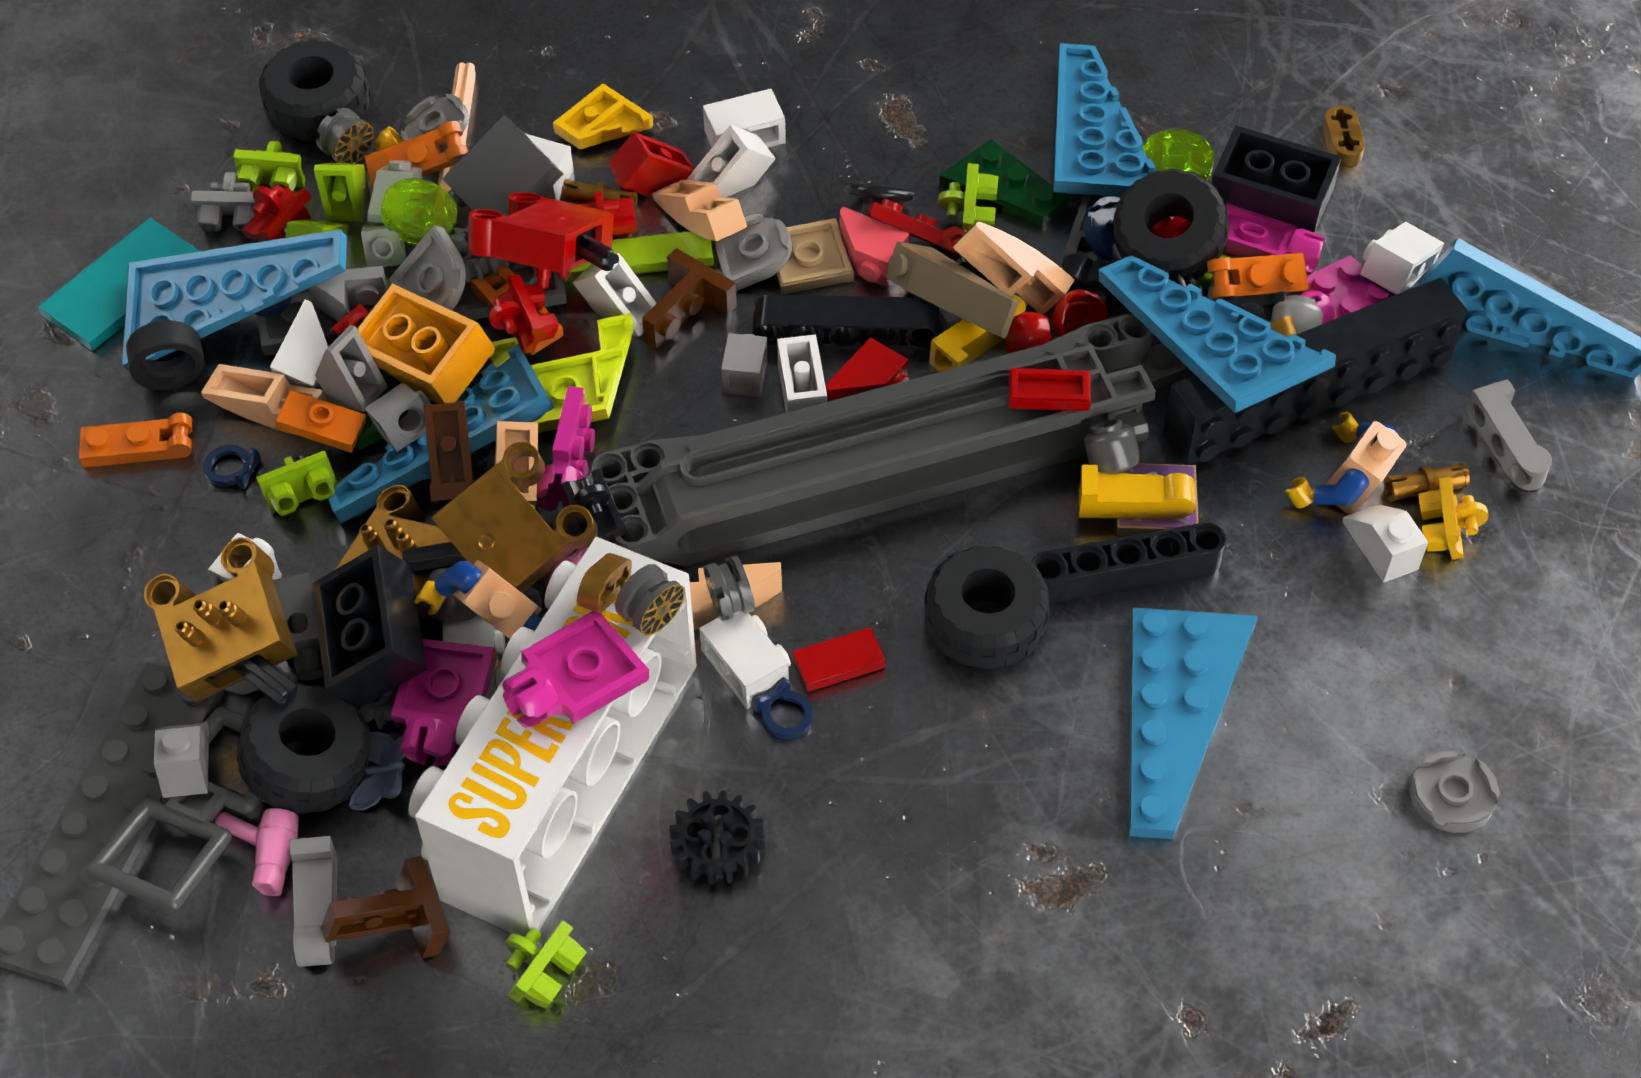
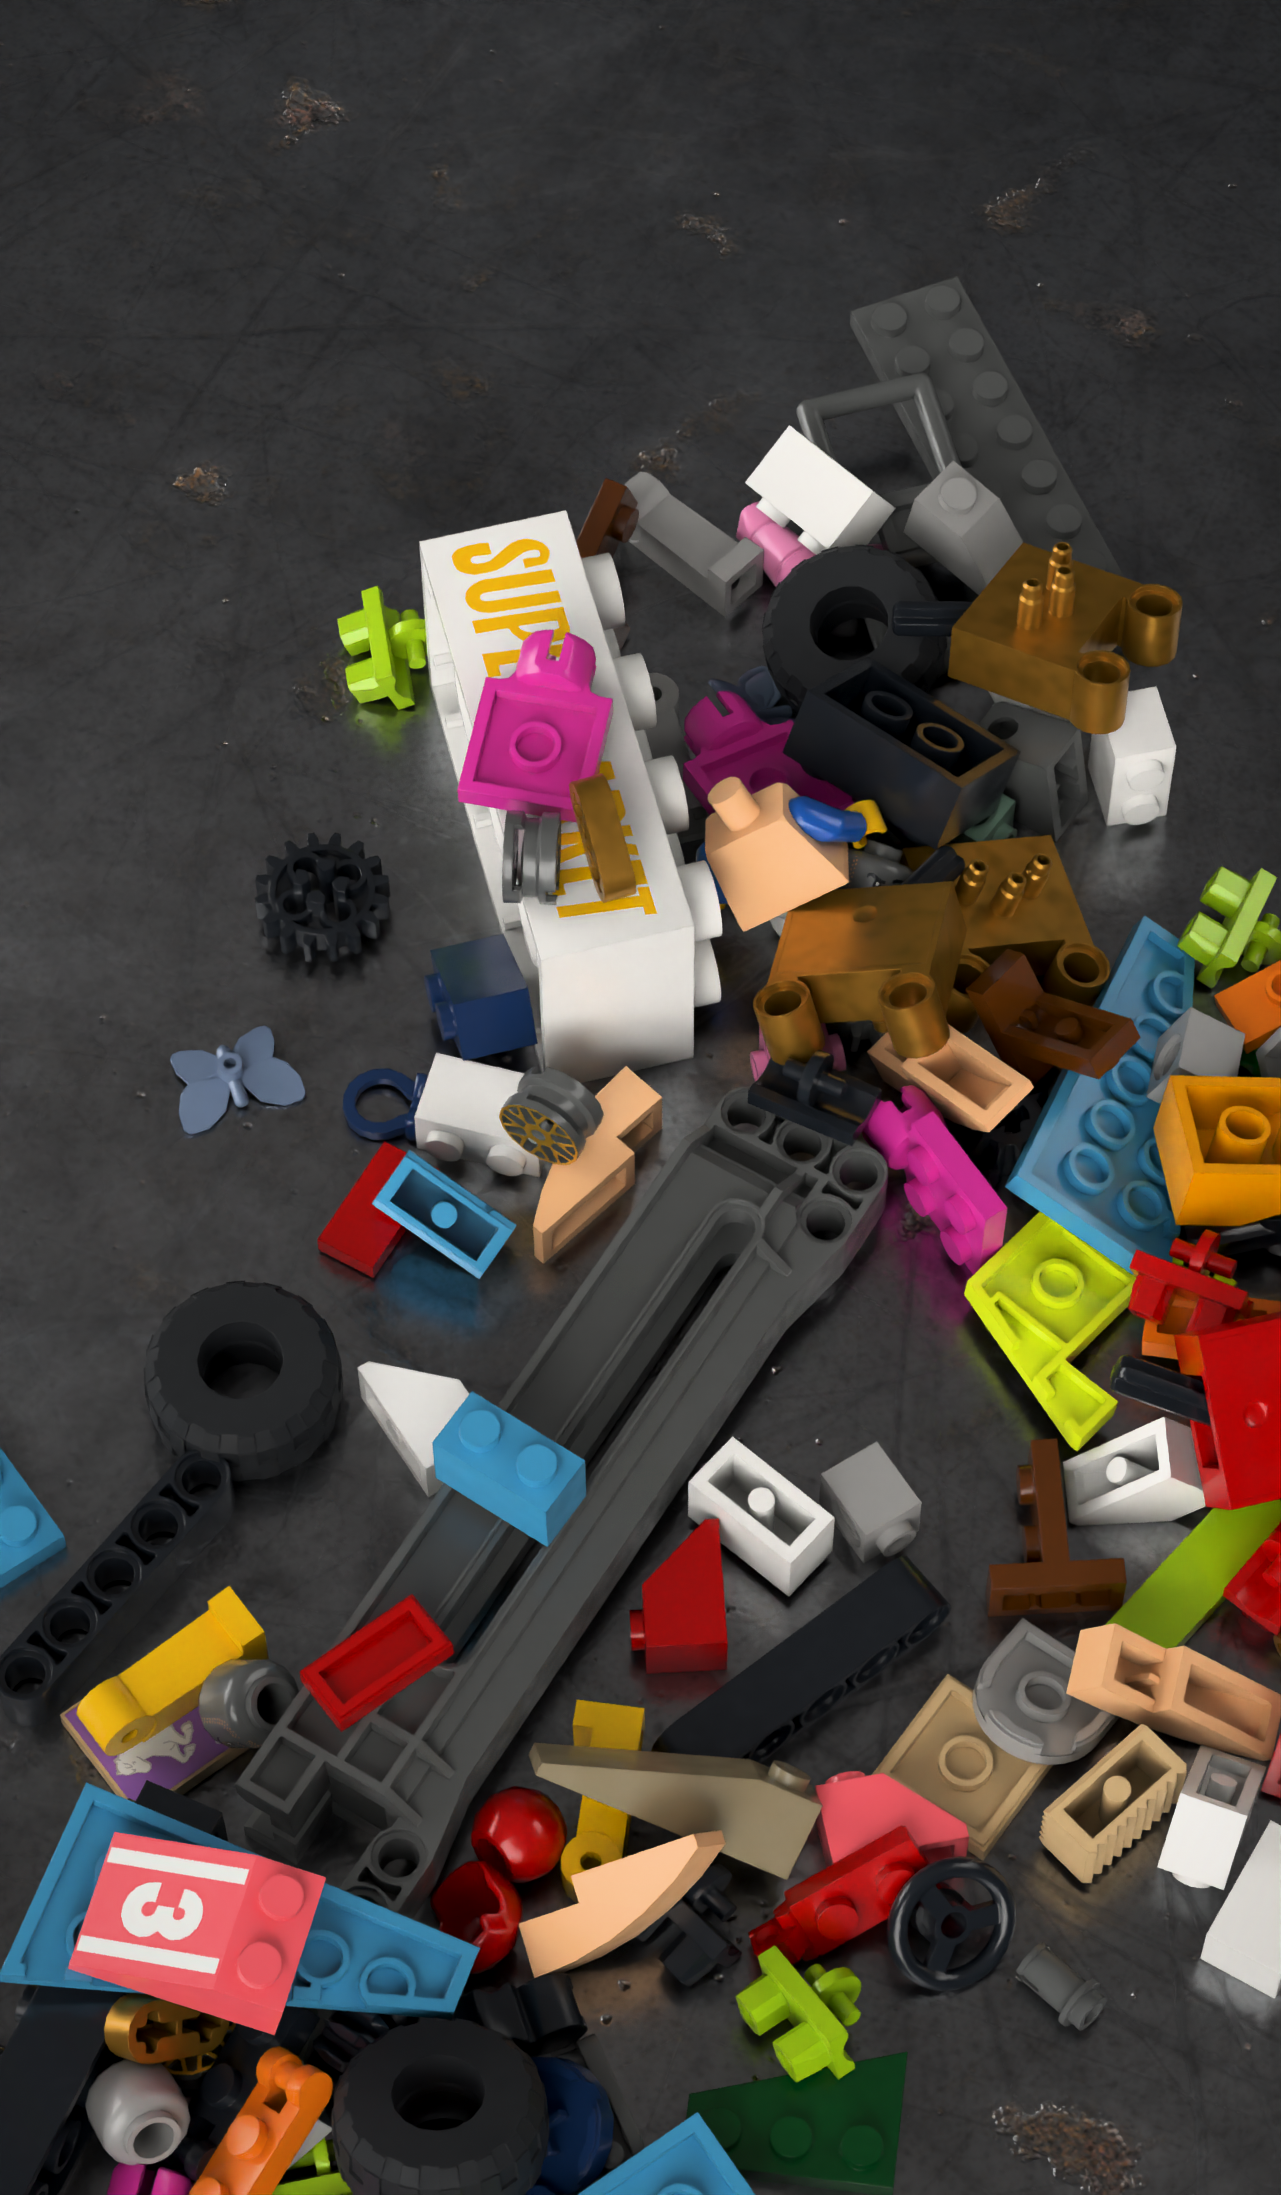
camera: 140 degrees right, 5 degrees up
none -> coral slope [68,1832,326,2035]
none -> sand blue piece [170,1025,306,1135]
none -> white slope [357,1361,482,1497]
none -> dark azure brick [372,1149,517,1279]
none -> dark blue brick [424,933,538,1061]
none -> dark azure brick [432,1391,586,1547]
none -> white brick [745,425,896,555]
none -> dark grey pin [1015,1942,1107,2031]
none -> tan brick [1039,1724,1187,1883]

